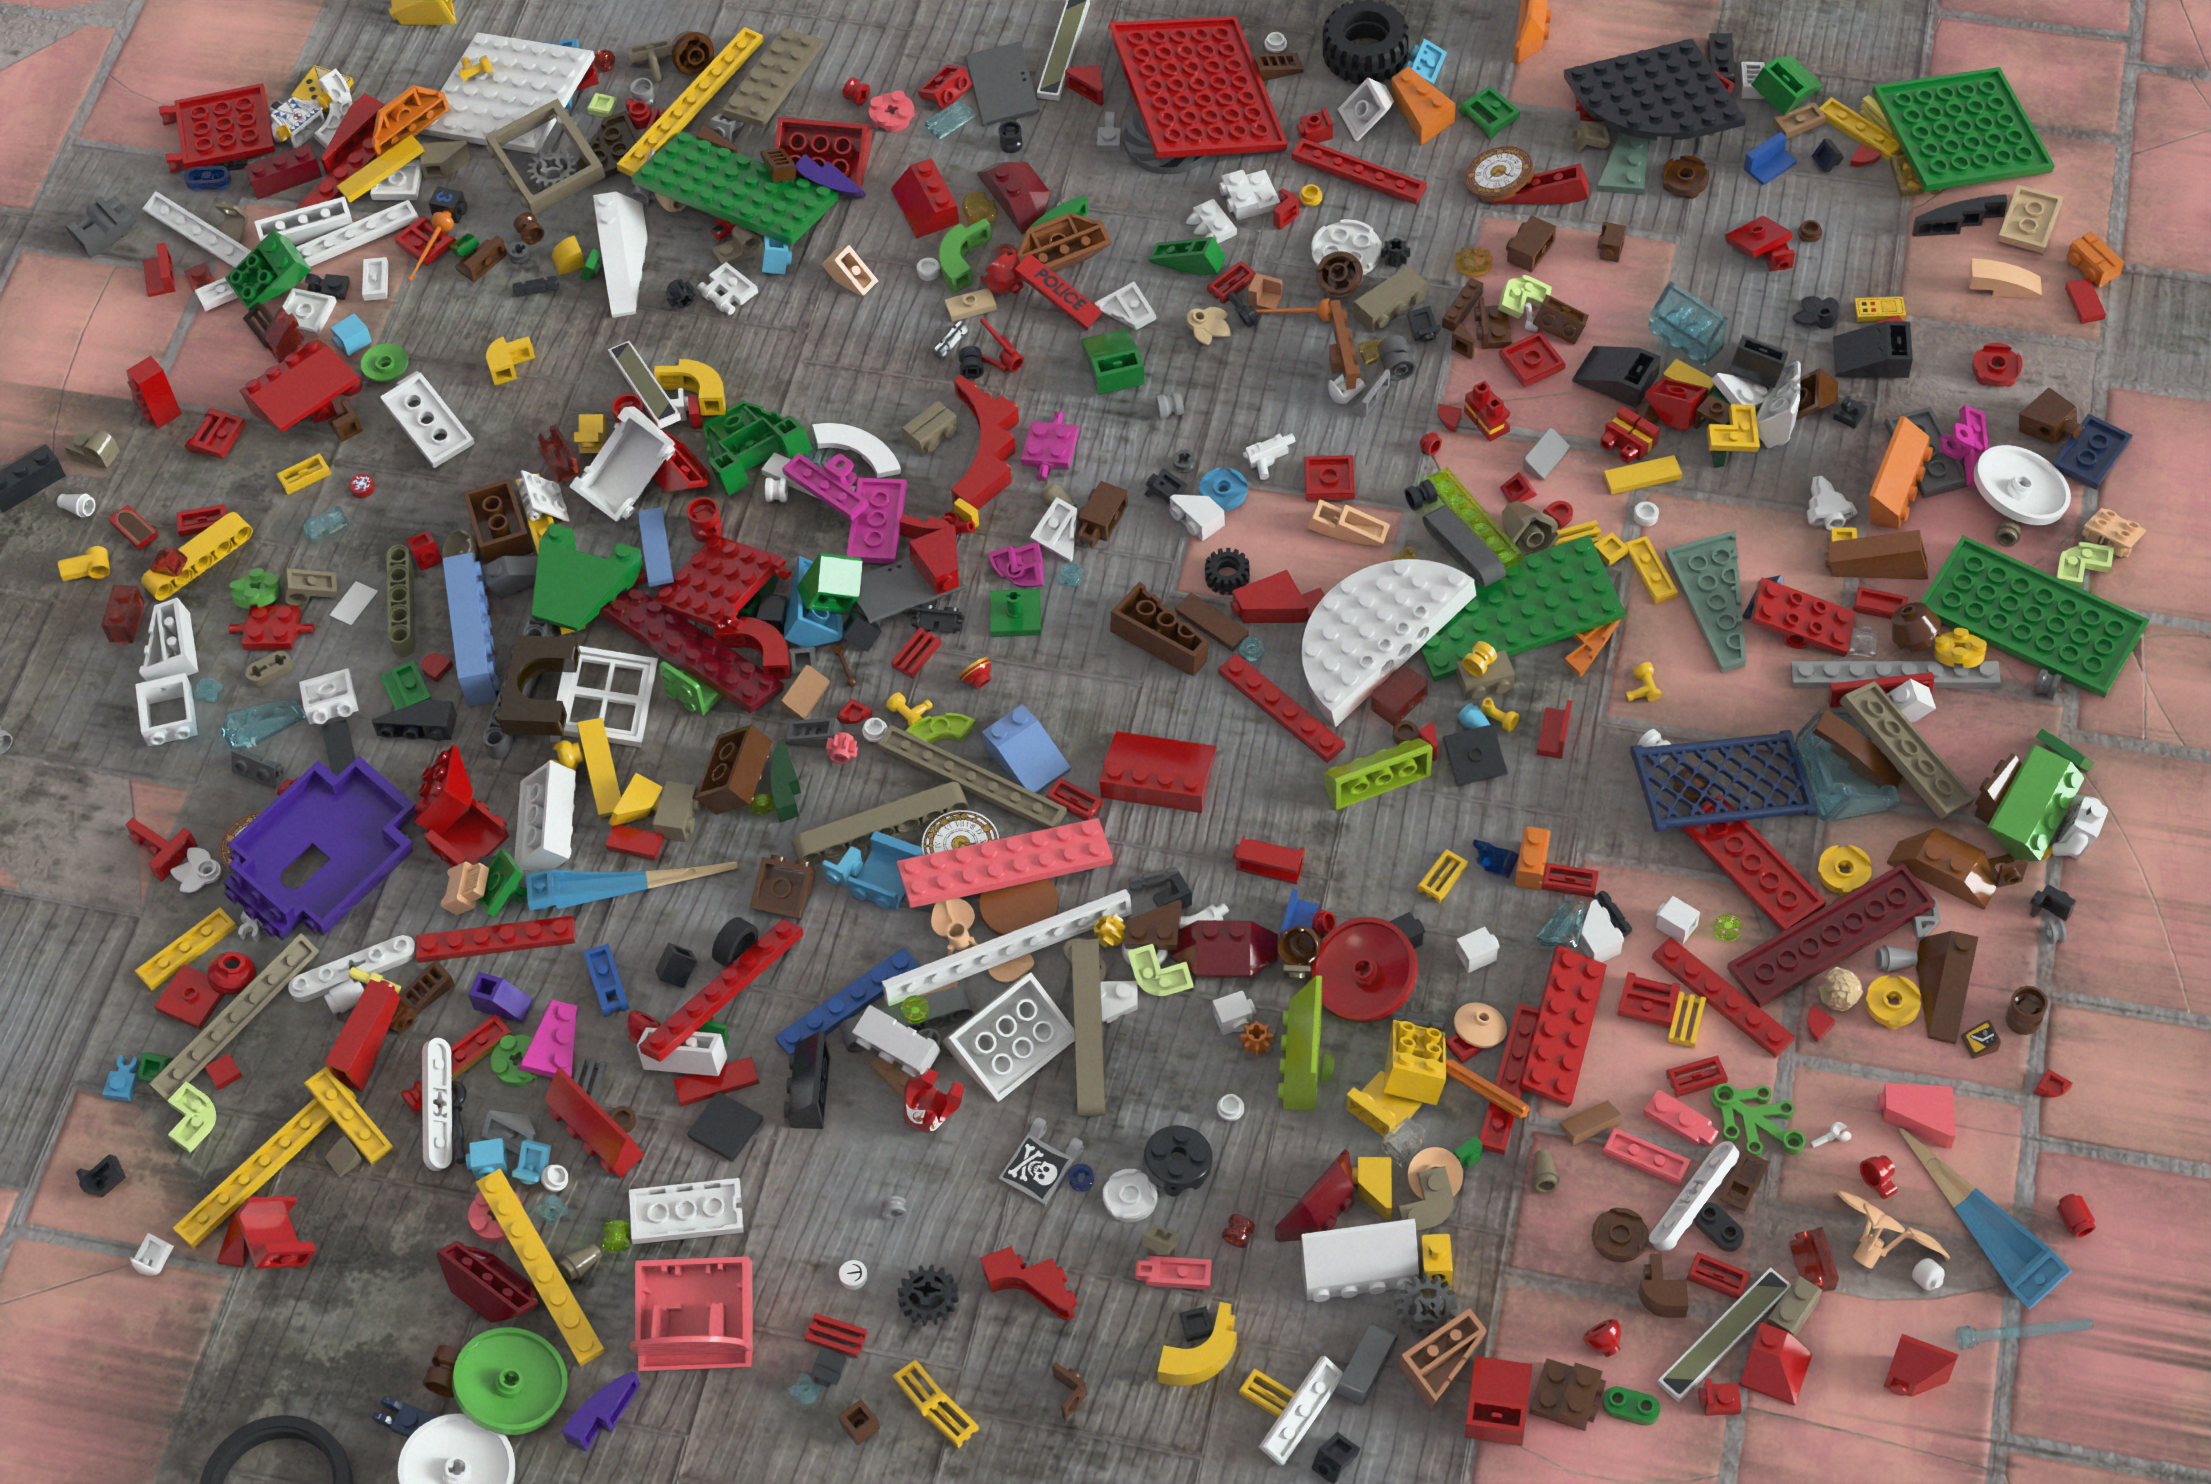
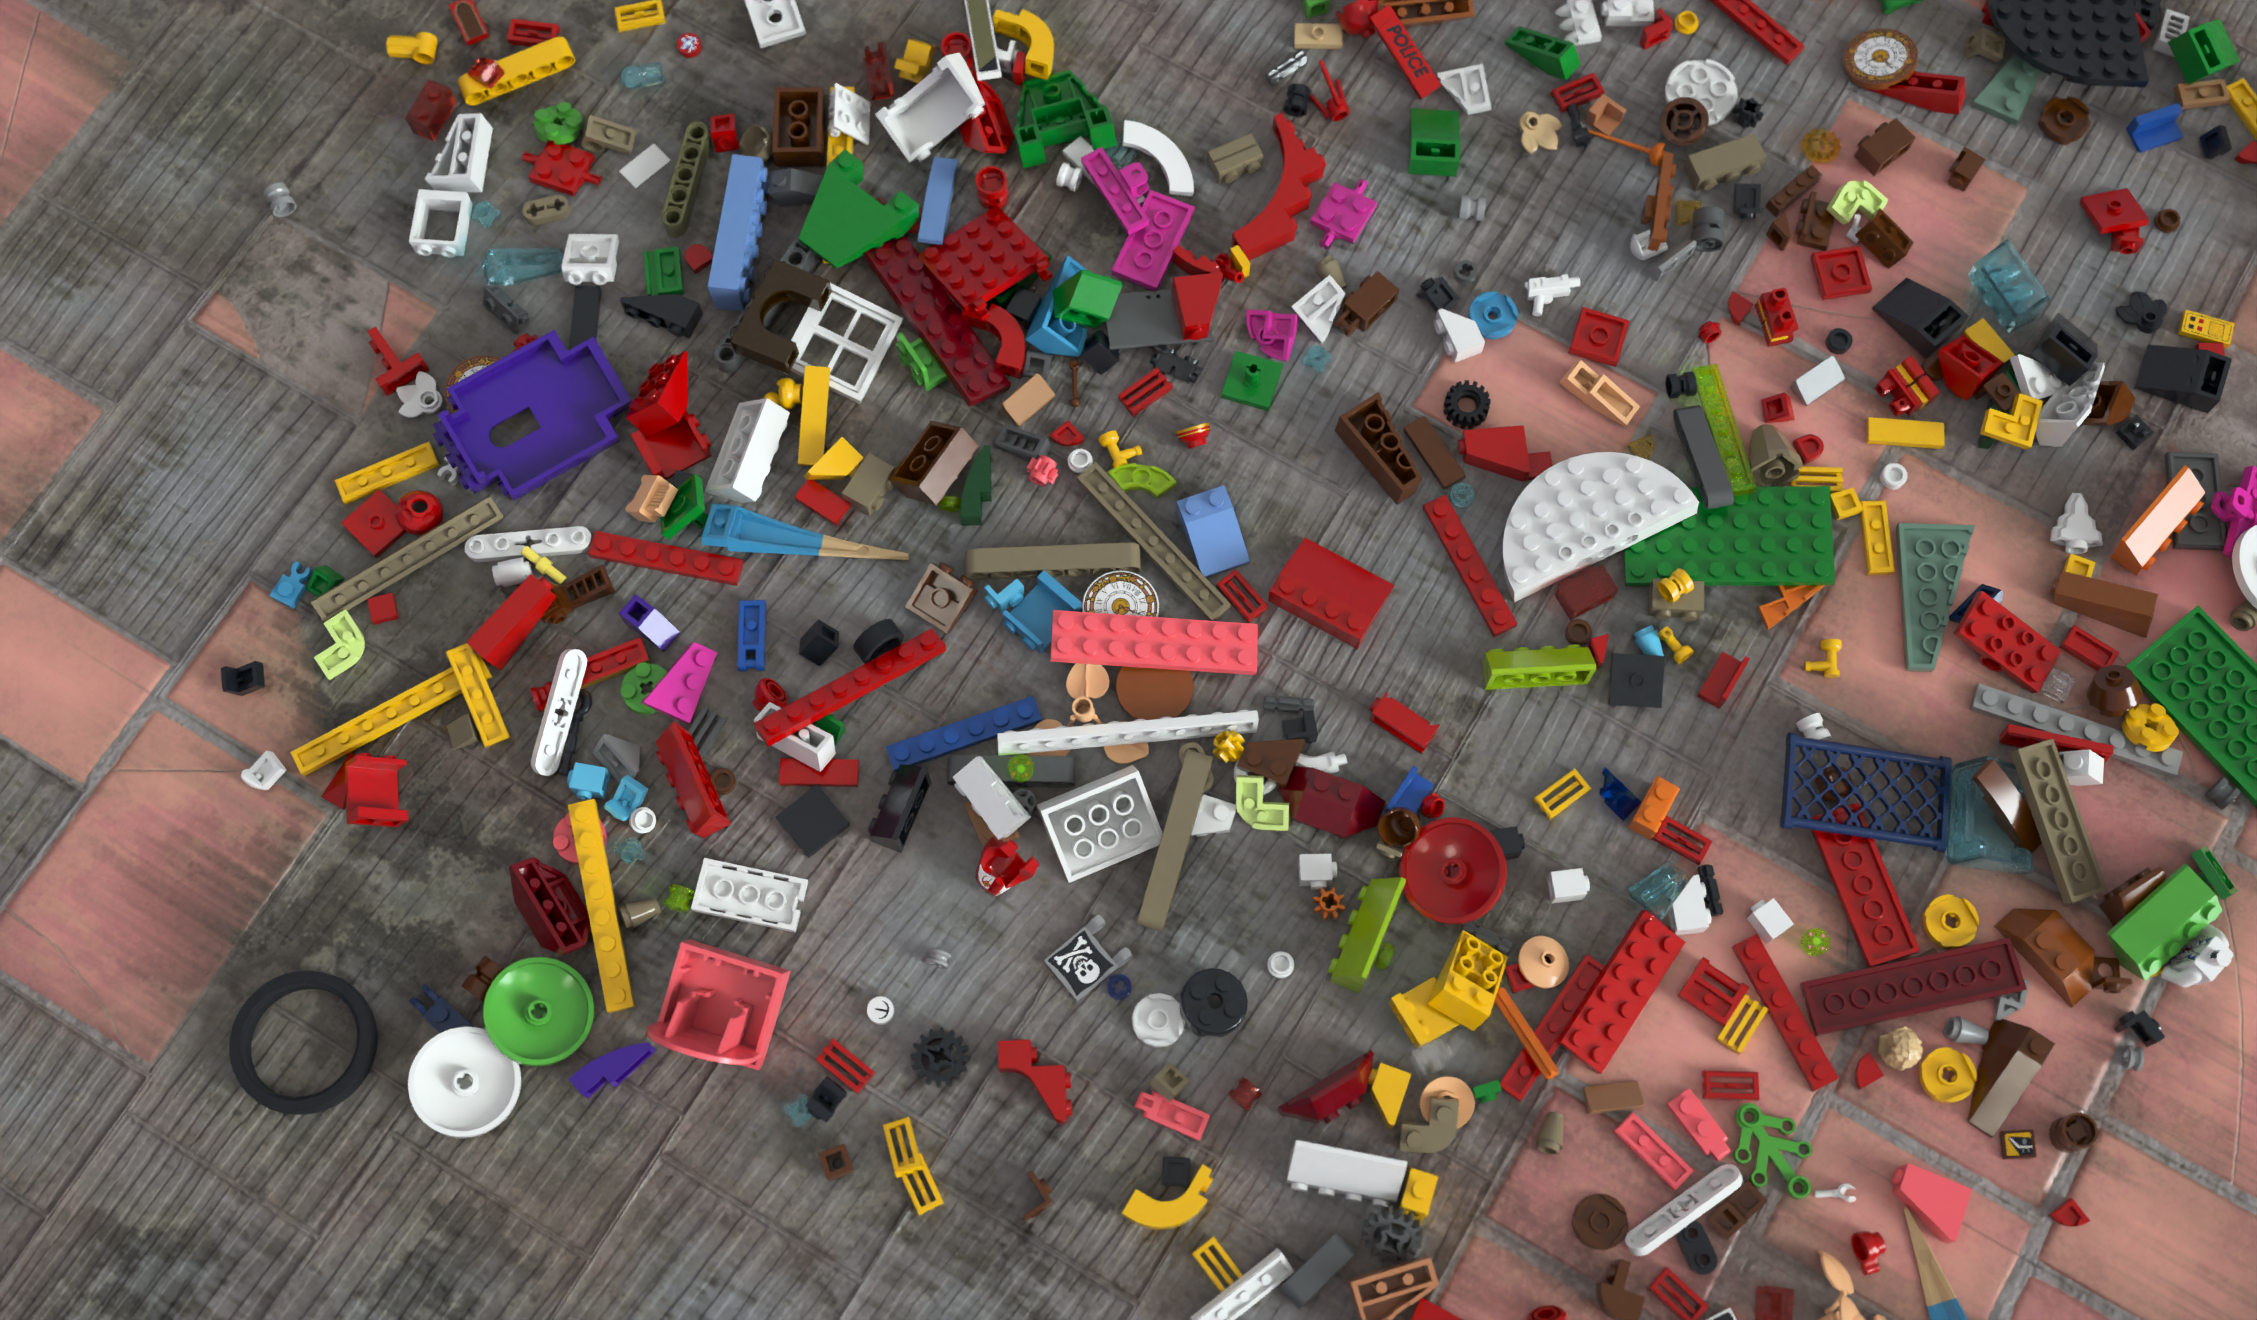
camera: 15 degrees right, 15 degrees up
none -> black tile [1825,328,1853,354]

